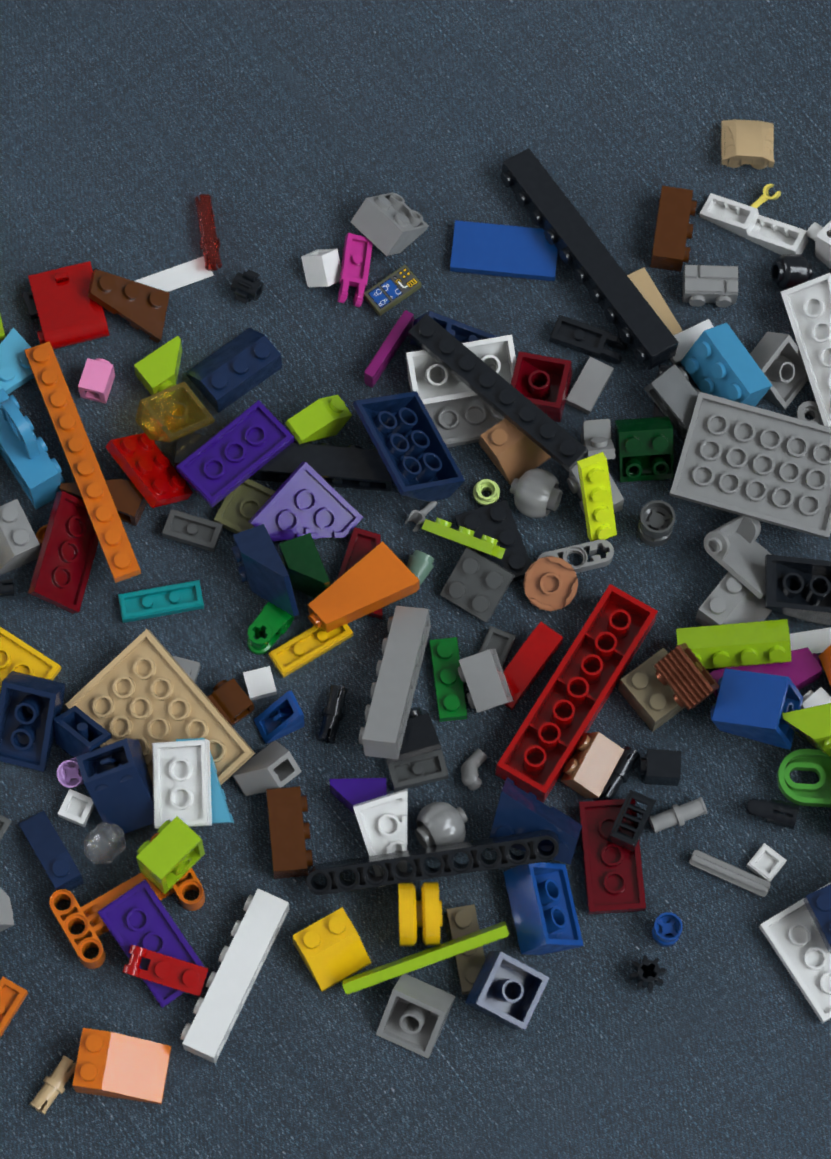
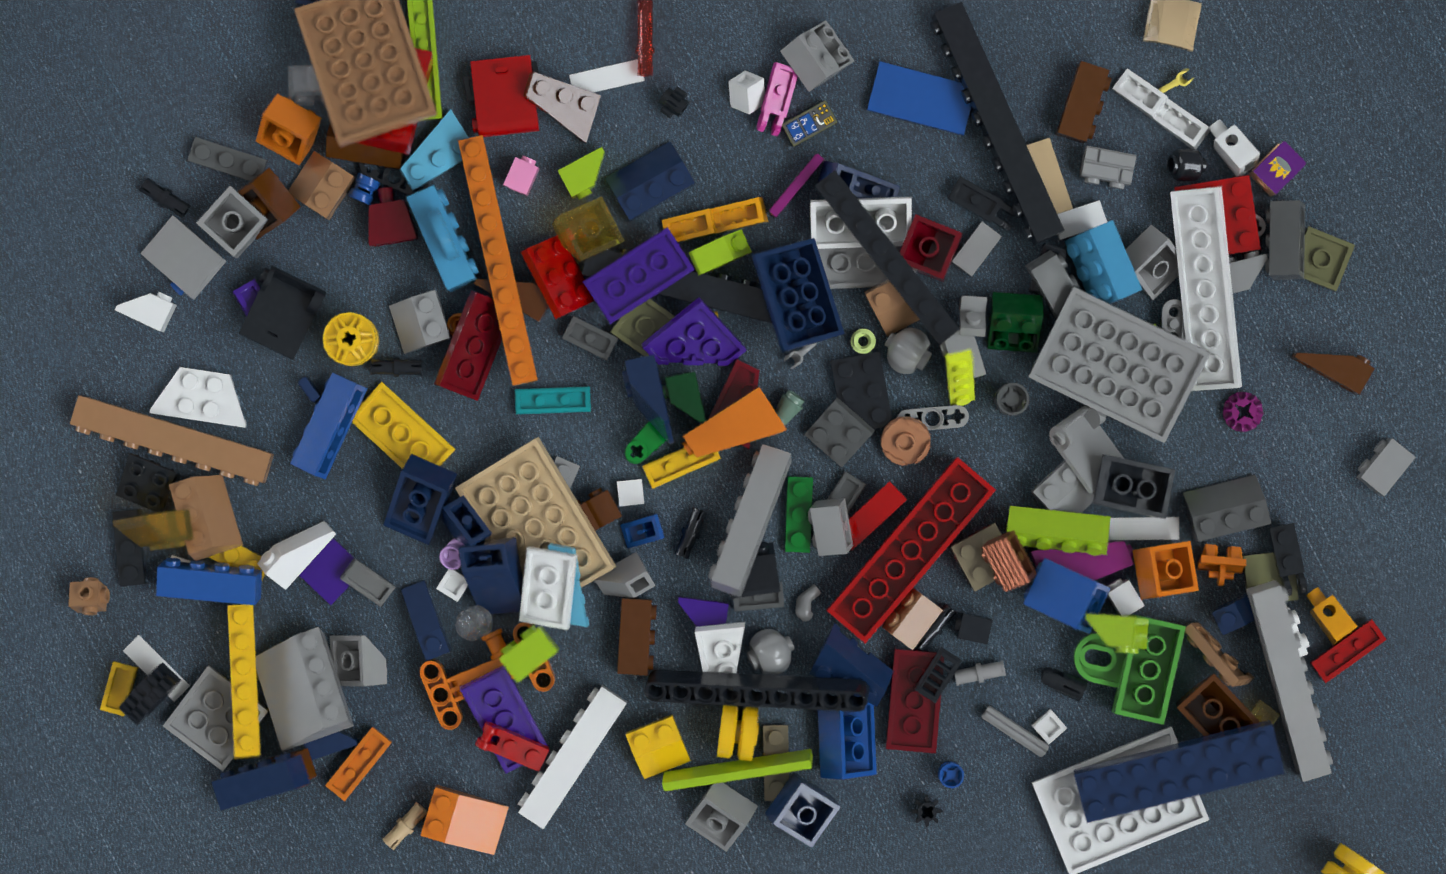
camera: 10 degrees right, 20 degrees up
lime plate [422,518,506,559] -> none
none -> orange bush [481,628,507,660]
none -> light orange slope [661,197,768,242]

